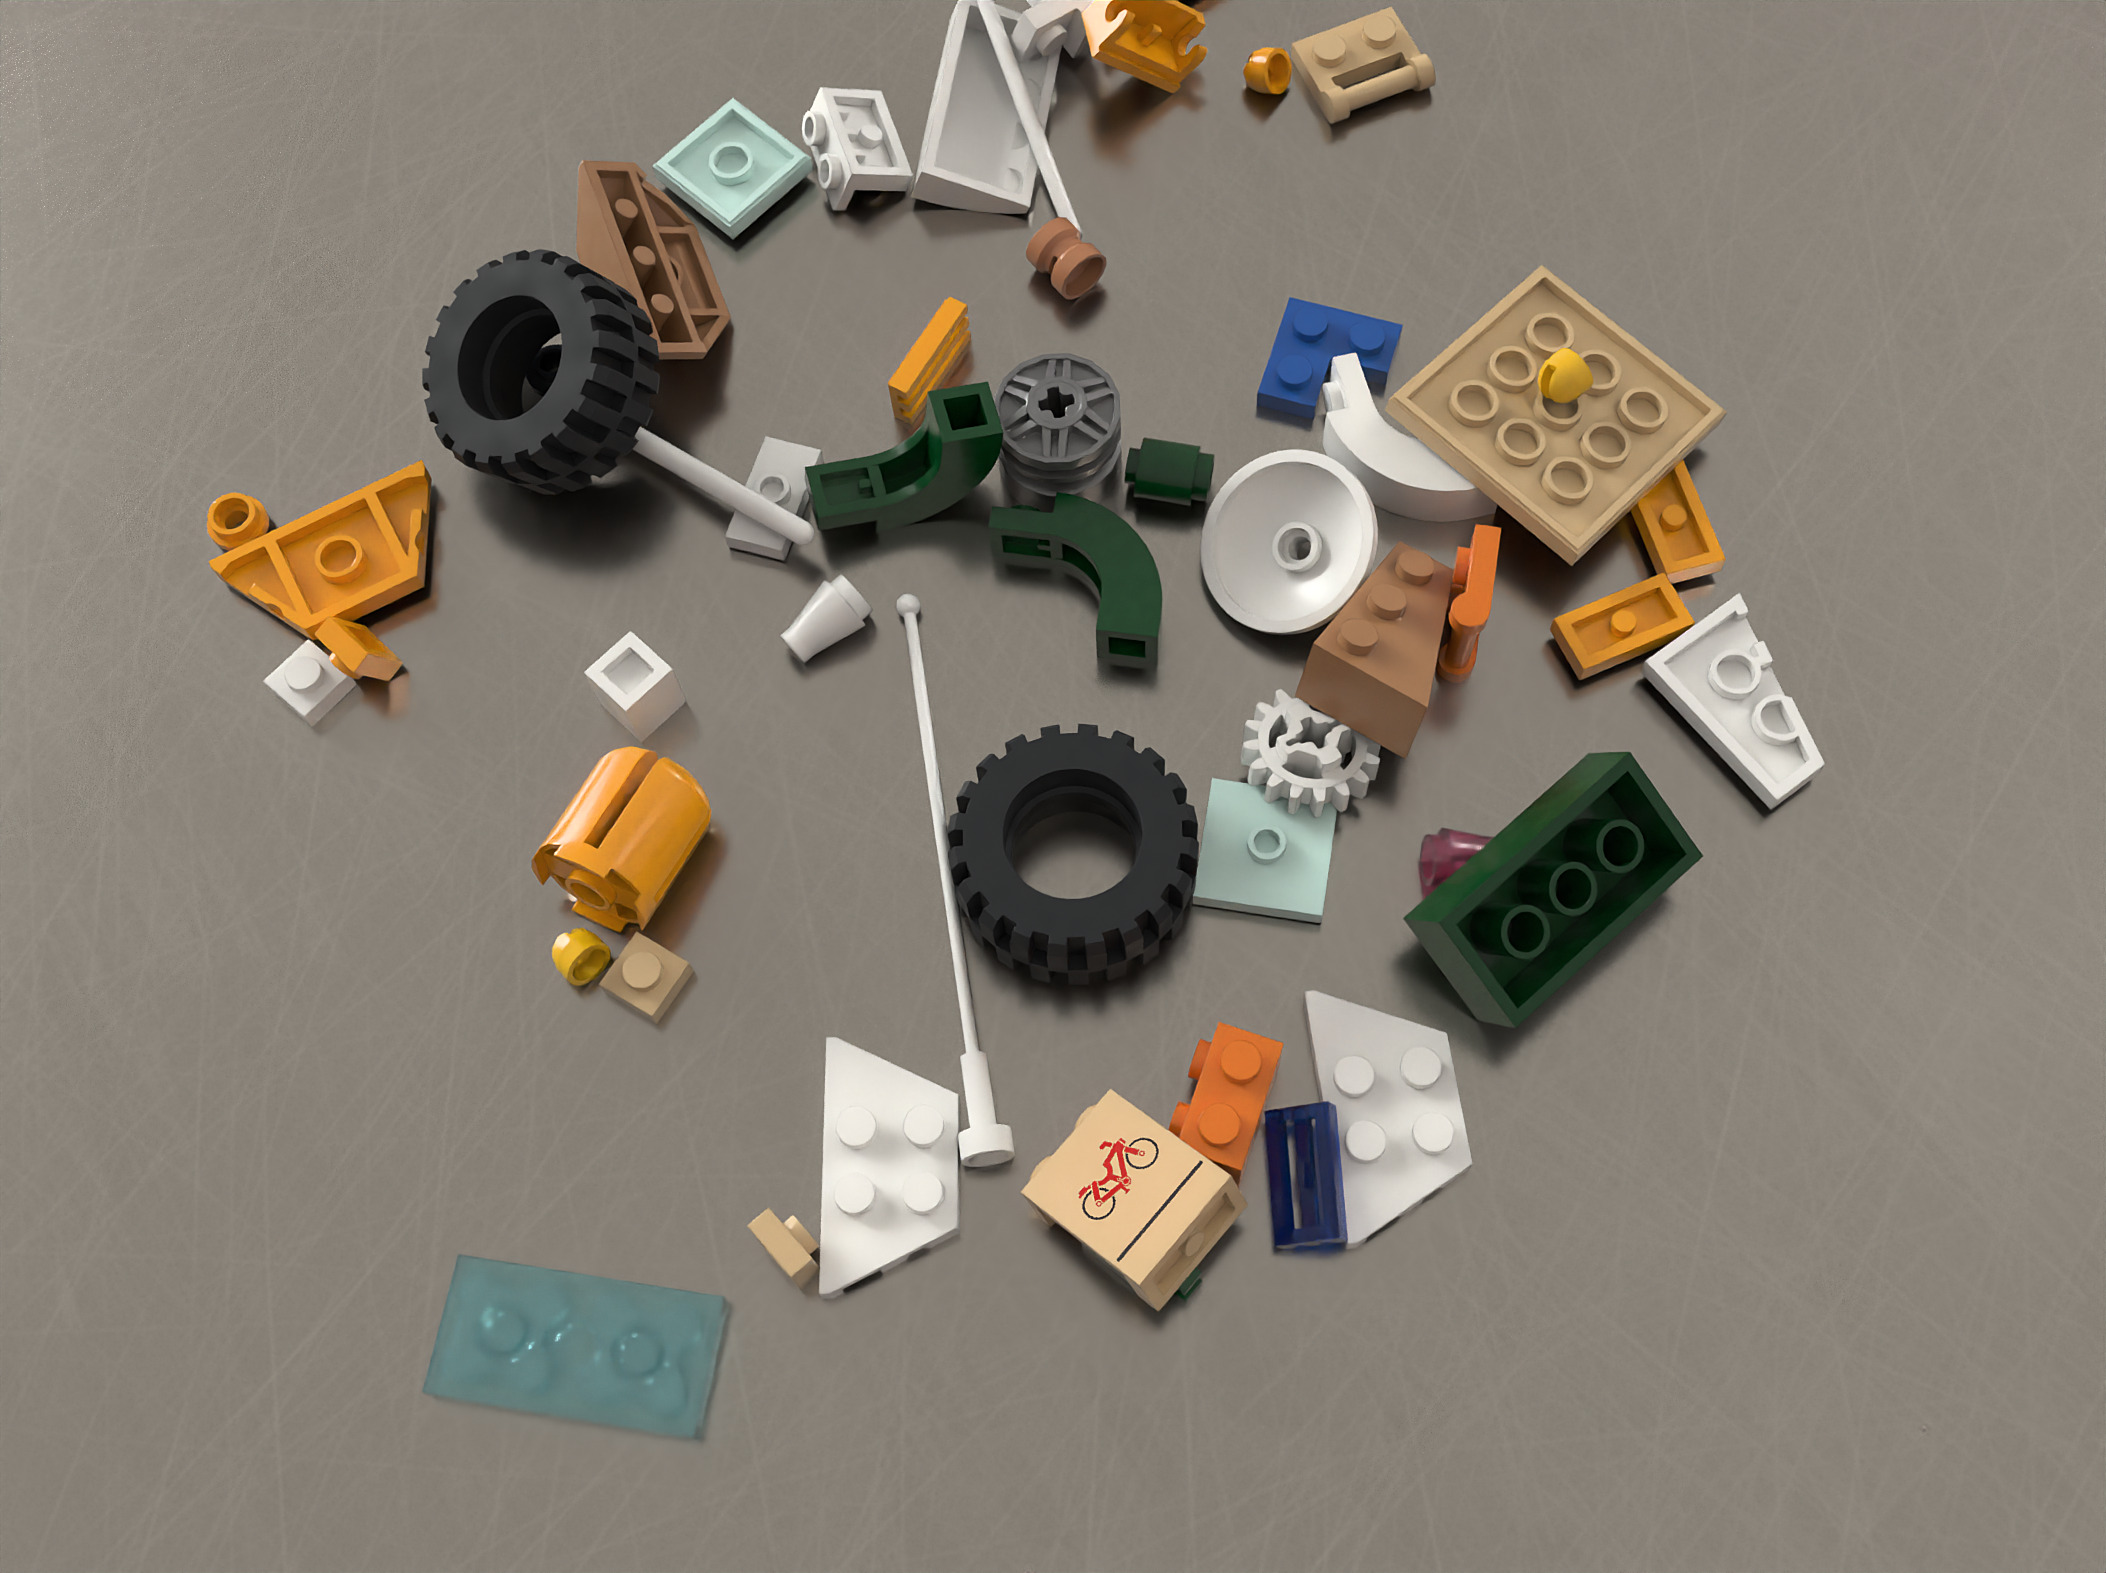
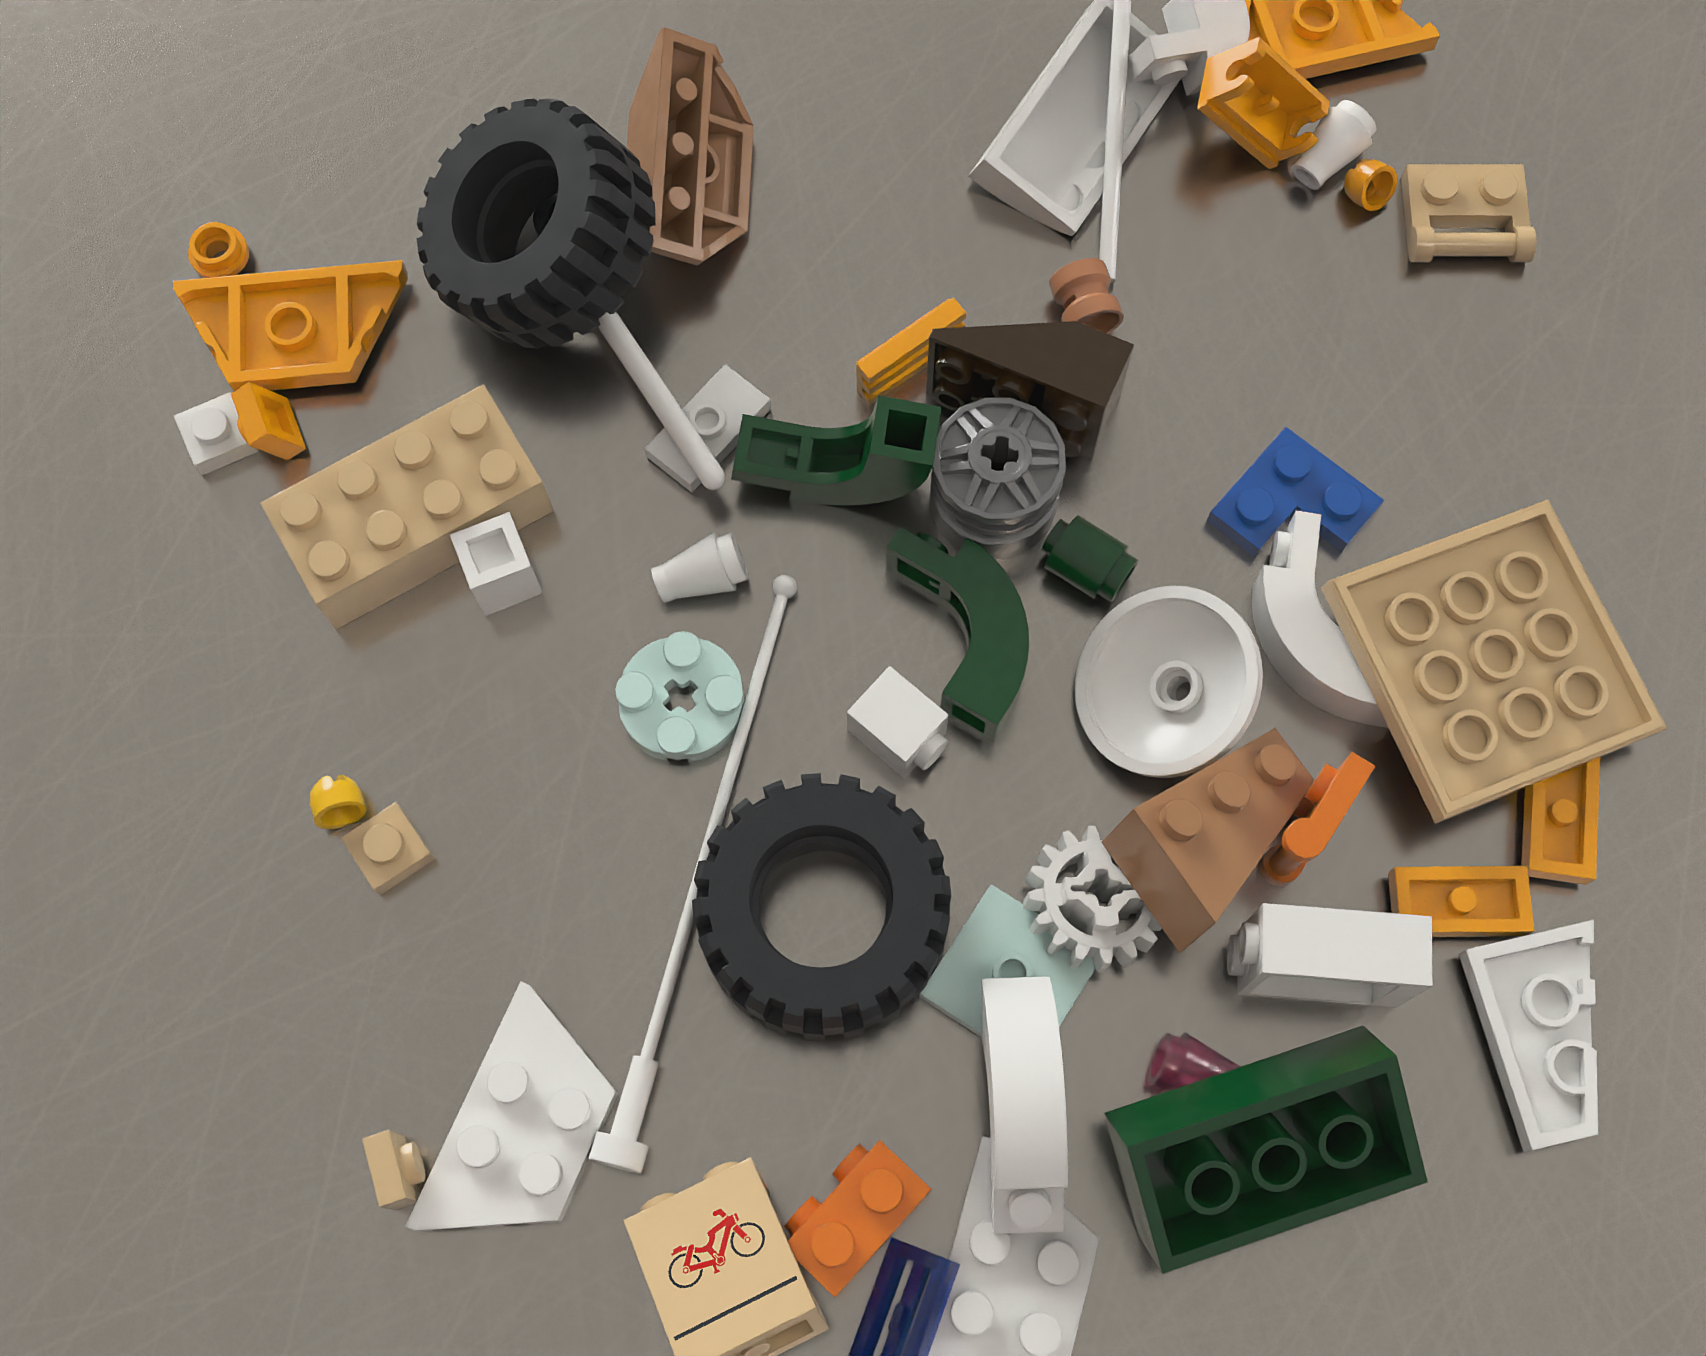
camera: 20 degrees right, 5 degrees up
clear light blue piece [422,1254,728,1440] -> none
light orange cylinder [532,746,711,932] -> none
light aqua plate [652,98,813,239] -> none
white bracket [802,87,913,210] -> none
yellow hinge [1538,348,1593,403] -> none
none -> tan brick [260,384,554,630]
none -> light aqua plate [615,631,745,762]
none -> white brick [847,666,949,779]
none -> dark brown slope [926,321,1134,461]
none -> white arch [981,977,1068,1234]
none -> white window [1227,903,1433,1007]
none -> white cone [1292,100,1377,190]

